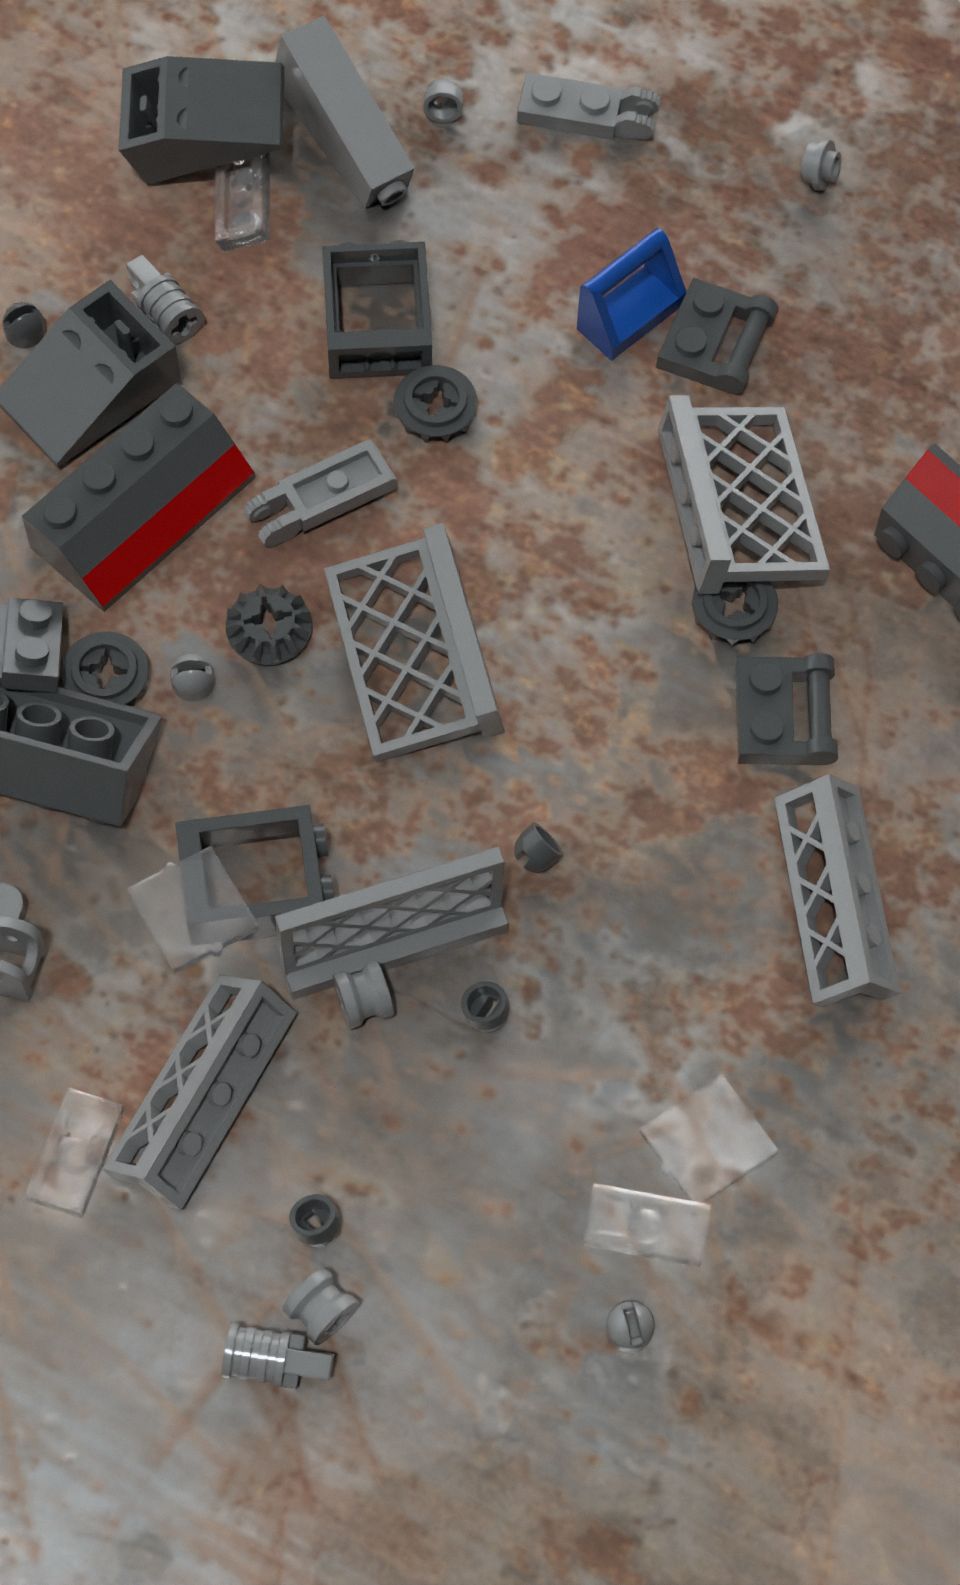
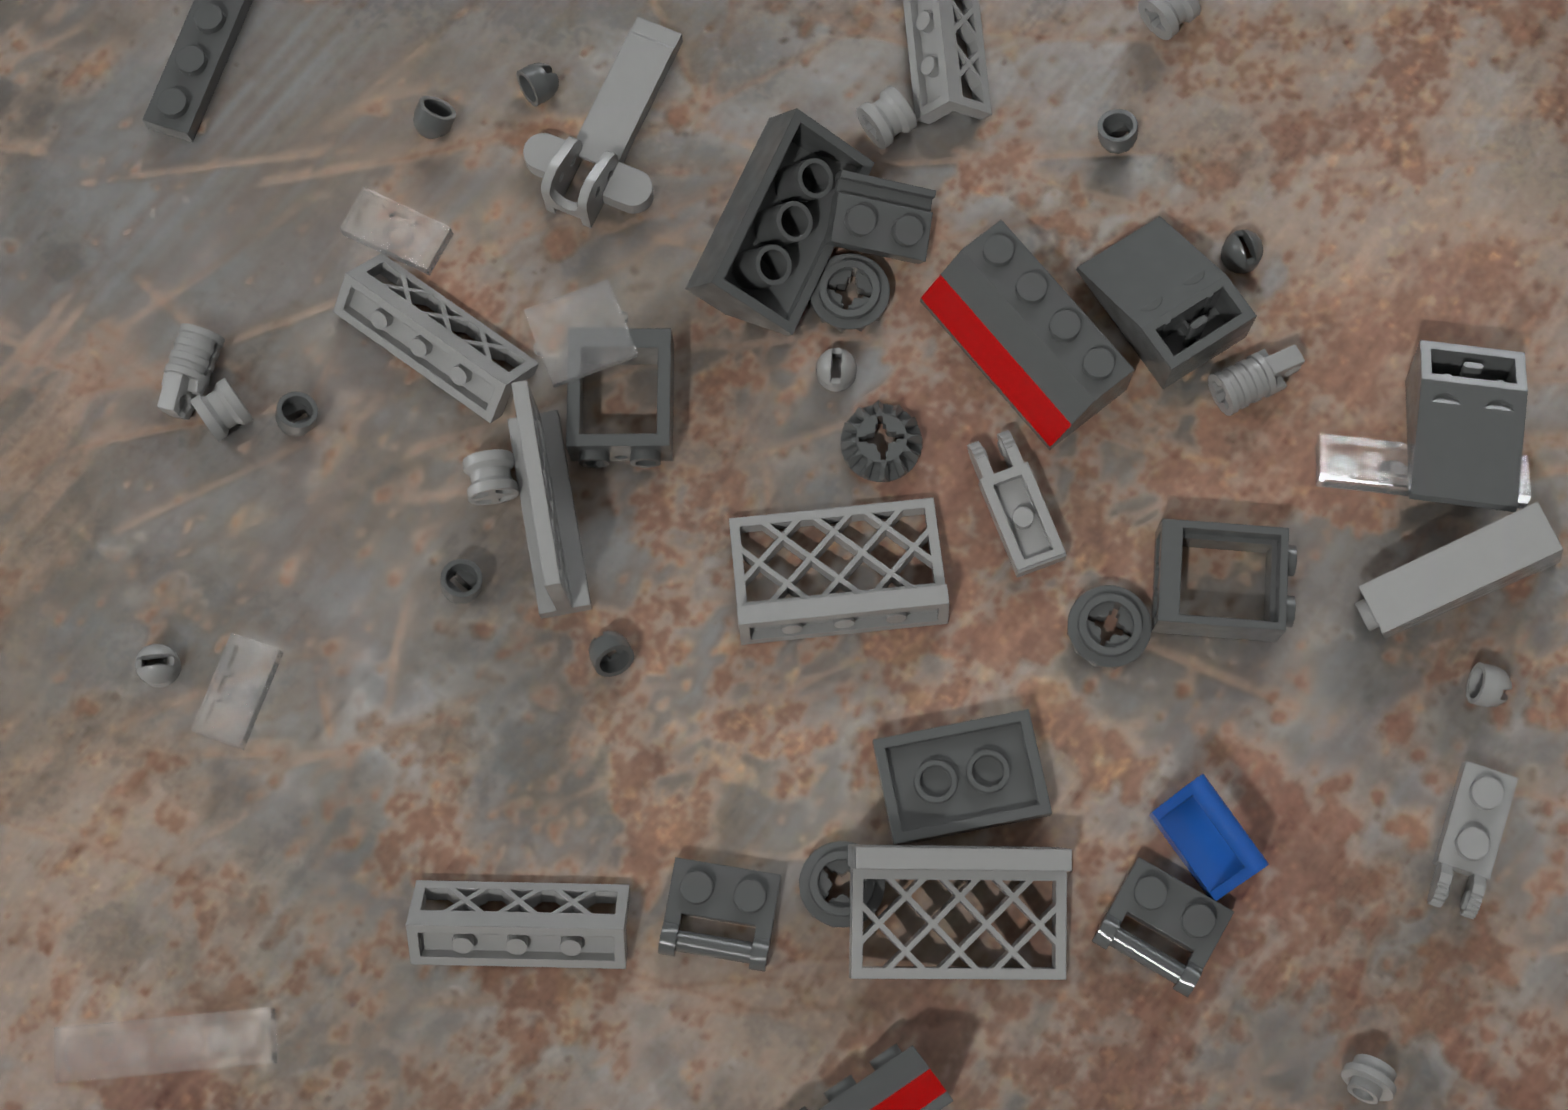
camera: 105 degrees right, 10 degrees up
clear piece [639,1075,779,1209] -> none
none -> dark grey plate [872,709,1052,845]

